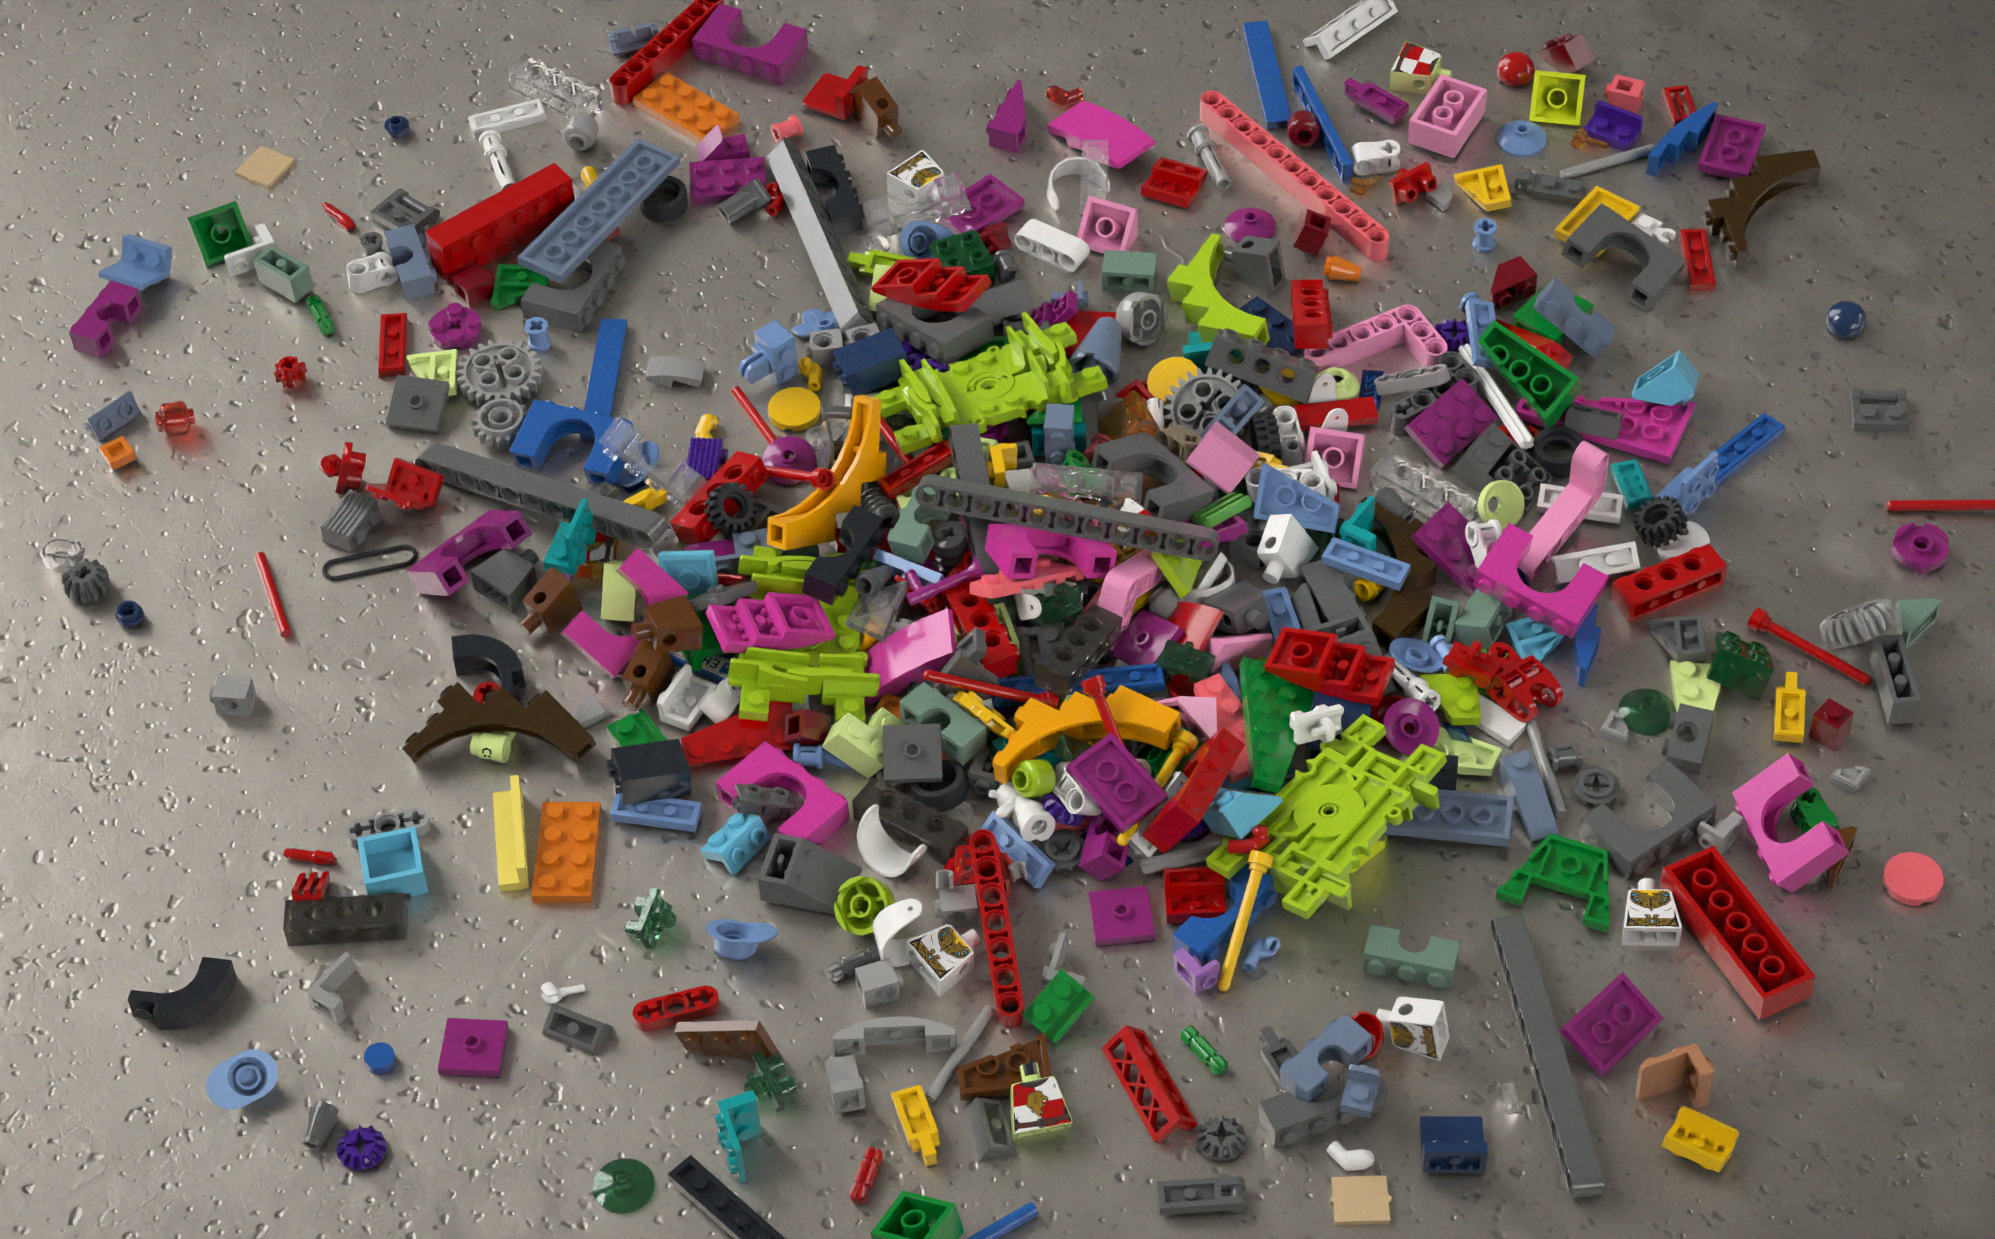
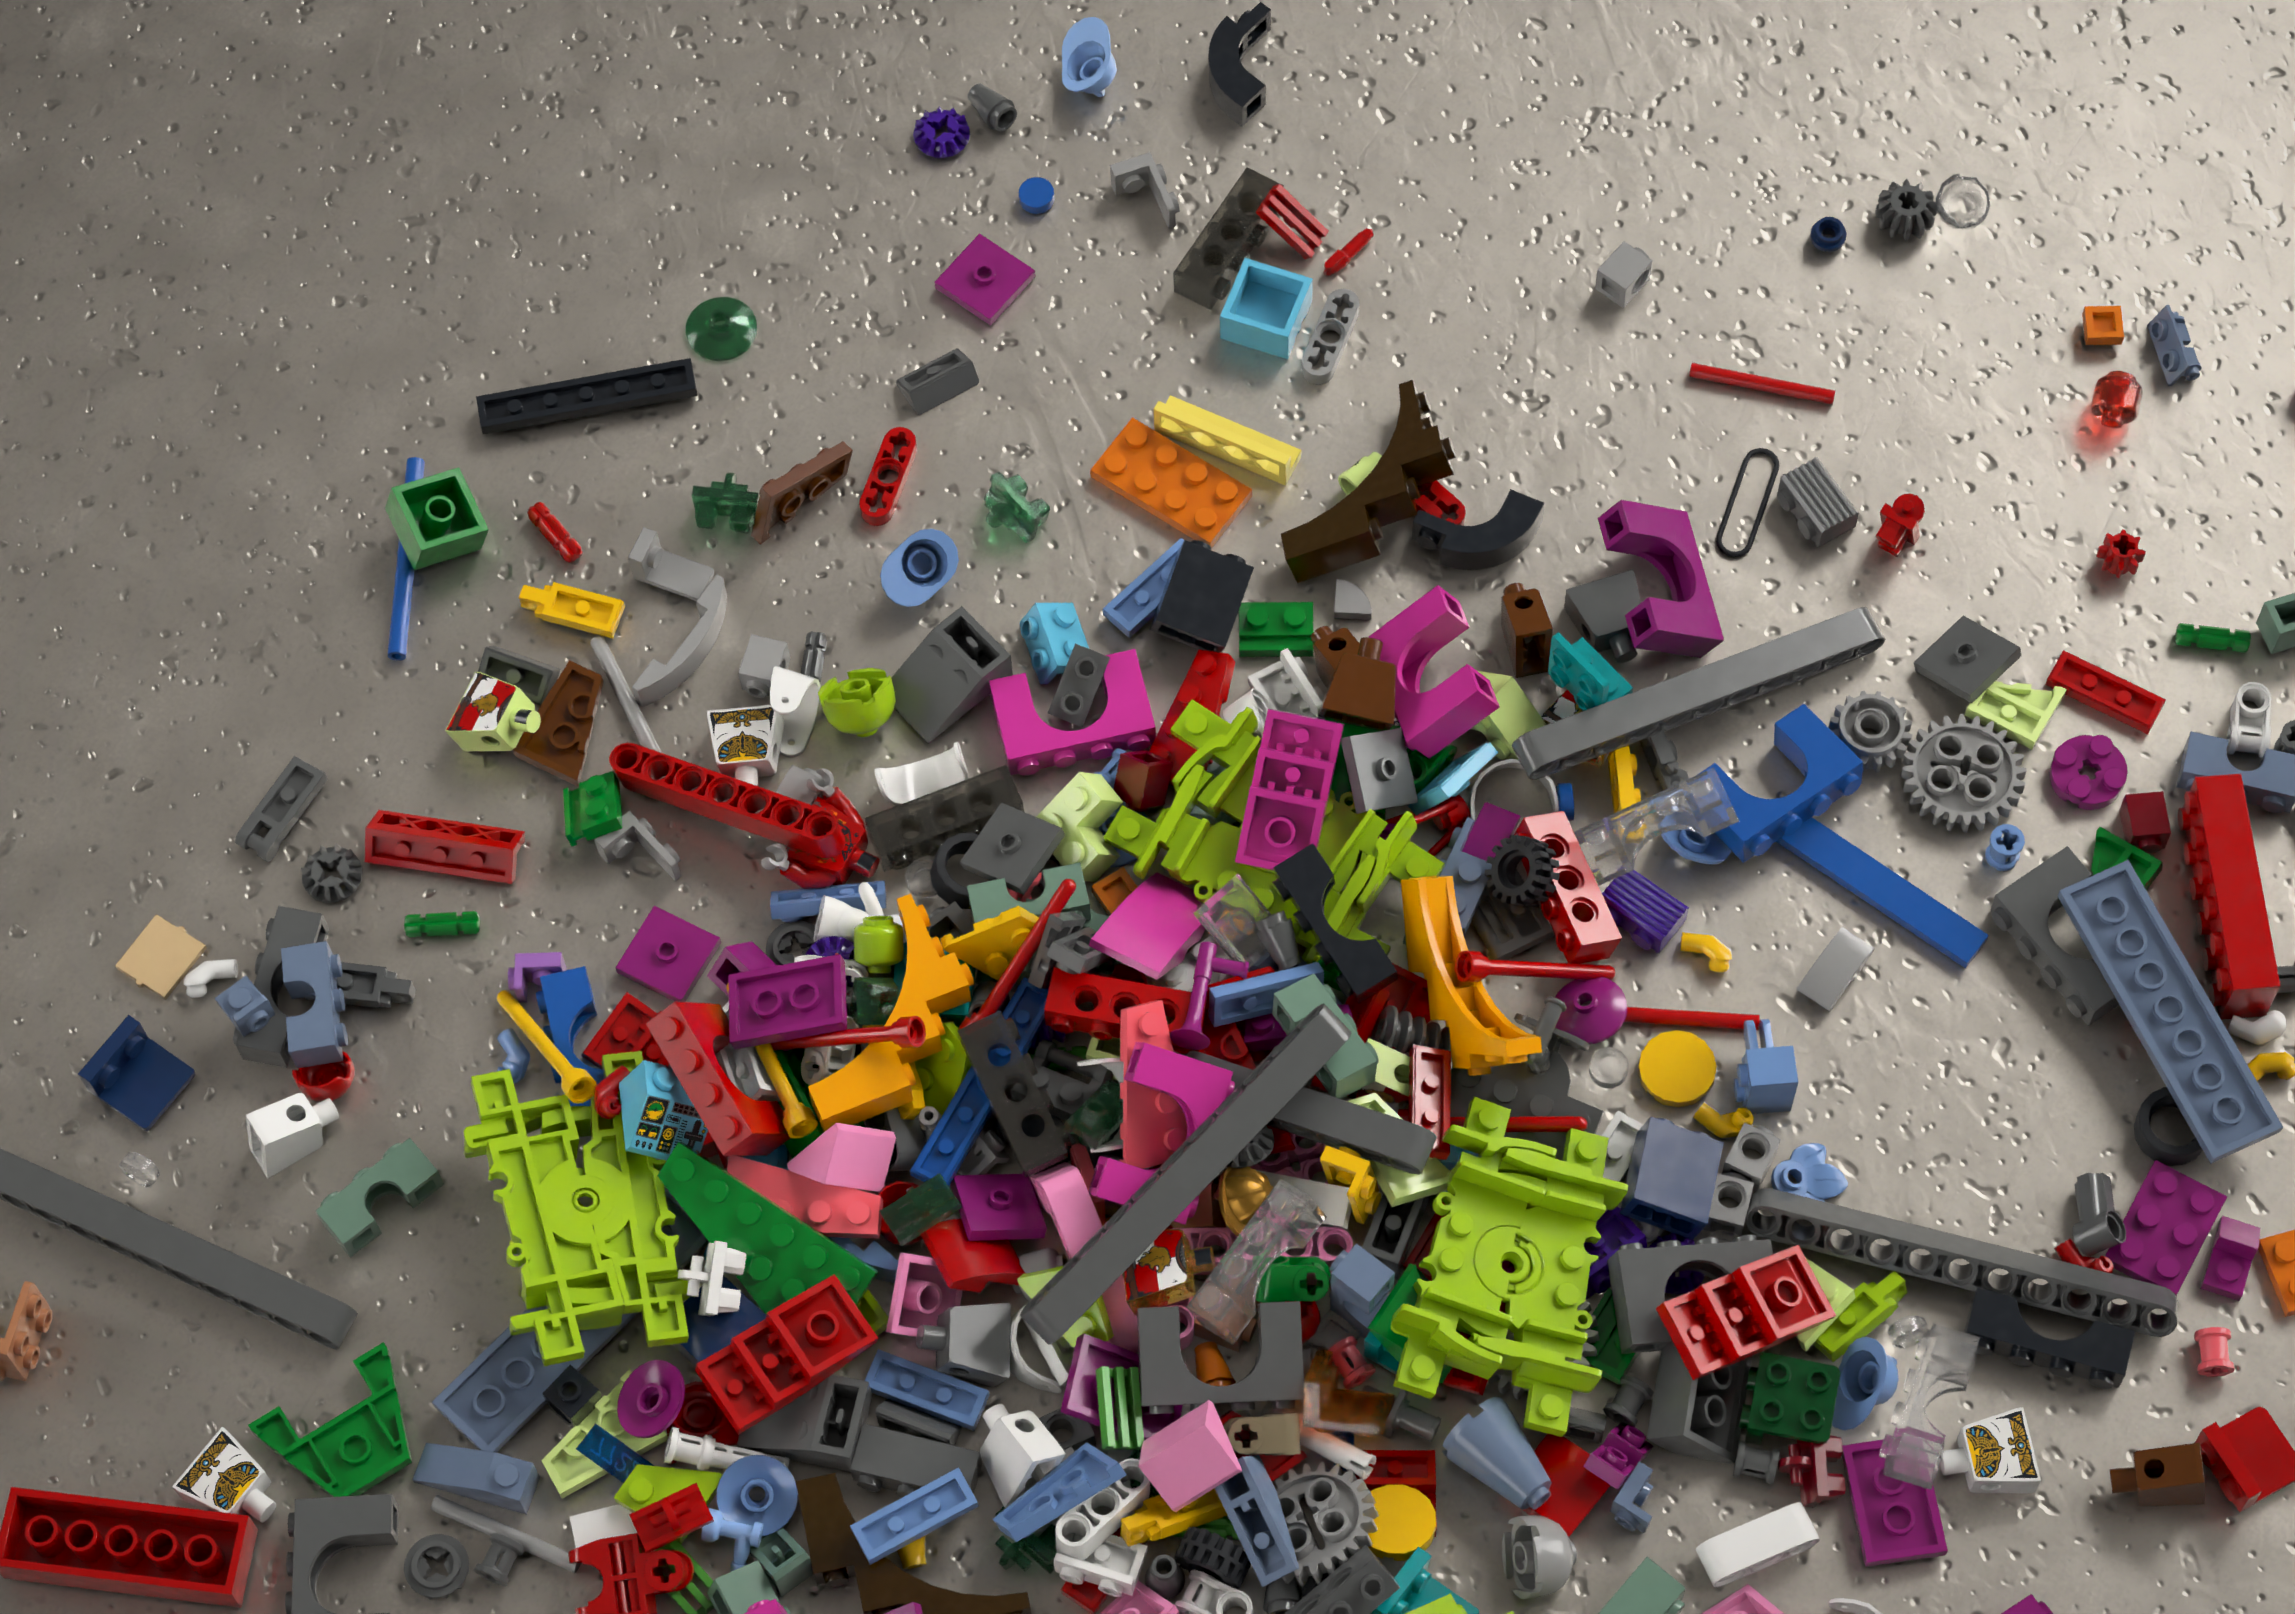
camera: 125 degrees right, 15 degrees up
red bracket [365,458,445,510] -> none
white hand [541,981,585,1005] -> none
teal bracket [714,1090,761,1183] -> none
teal bracket [1339,495,1376,552] -> none
magenta plate [1559,972,1664,1077] -> none

